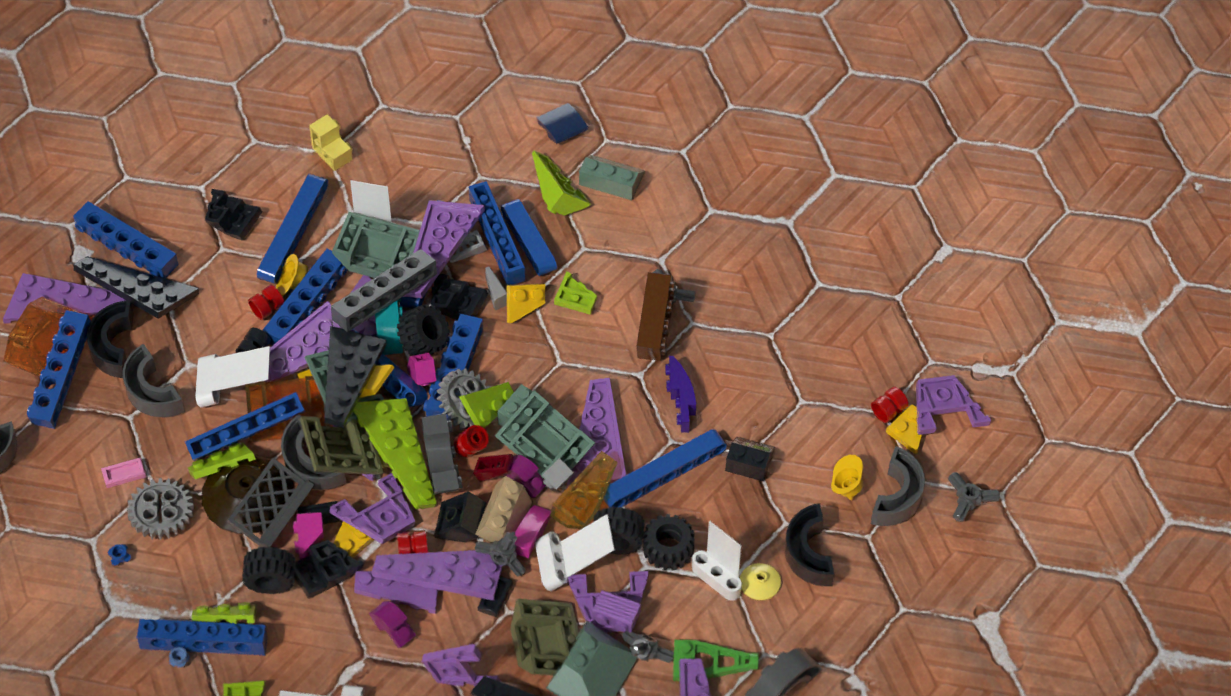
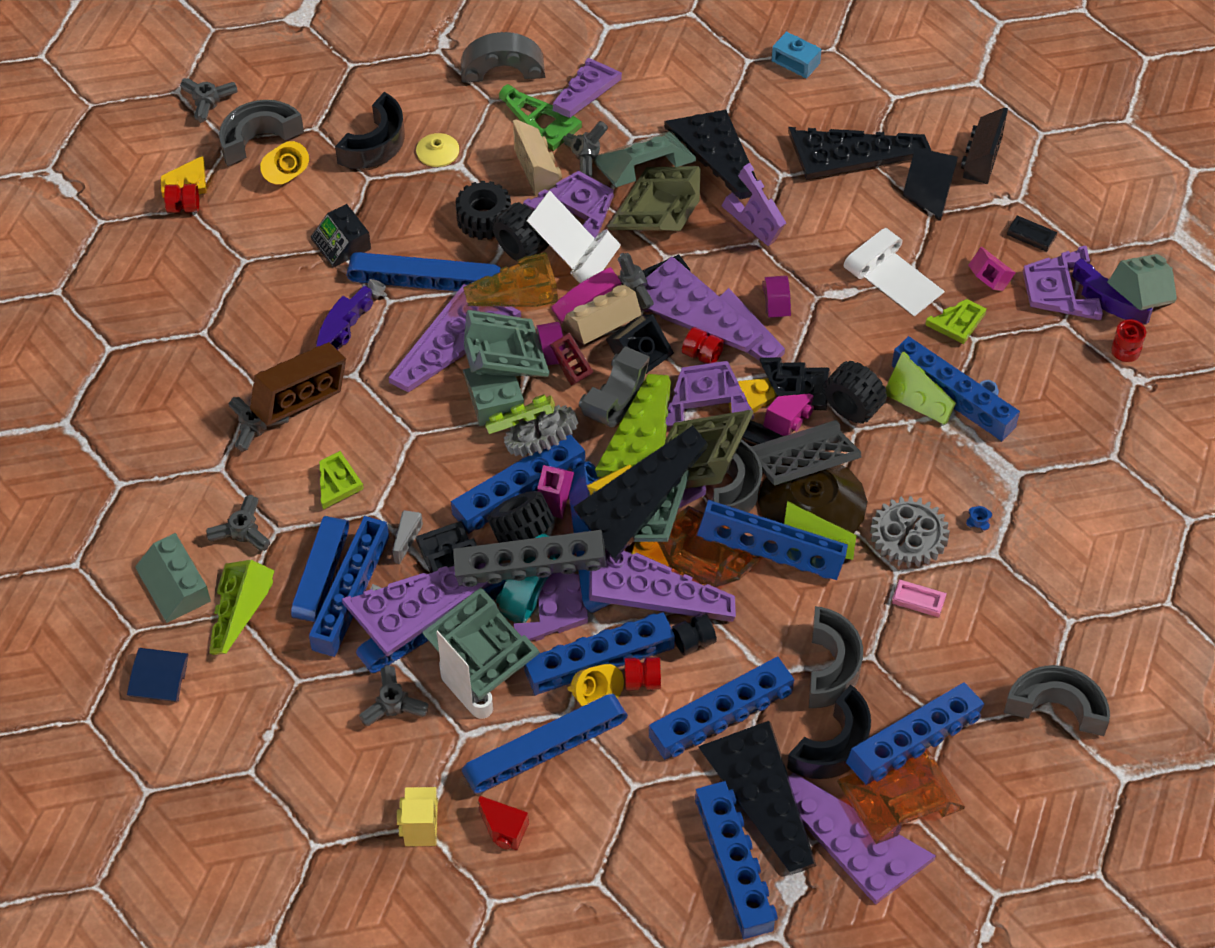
camera: 140 degrees left, 0 degrees up
white piece [196,346,270,408] -> none
black slope [205,189,263,241] -> none
red wheel [453,425,489,457] -> none
yellow wing [507,284,545,323] -> none
light grey brick [542,458,575,491] -> none
medium lavender brick [593,590,641,633] -> none
white piece [692,521,742,601] -> none
medium lavender wing [916,375,991,435] -> none
none -> dark grey bush [206,494,270,551]
none -> dark grey bush [359,665,429,726]
none -> light grey plate [362,279,387,299]
none -> red slope [478,796,529,850]
none -> tan slope [513,119,562,196]
none -> blue brick [649,656,794,760]

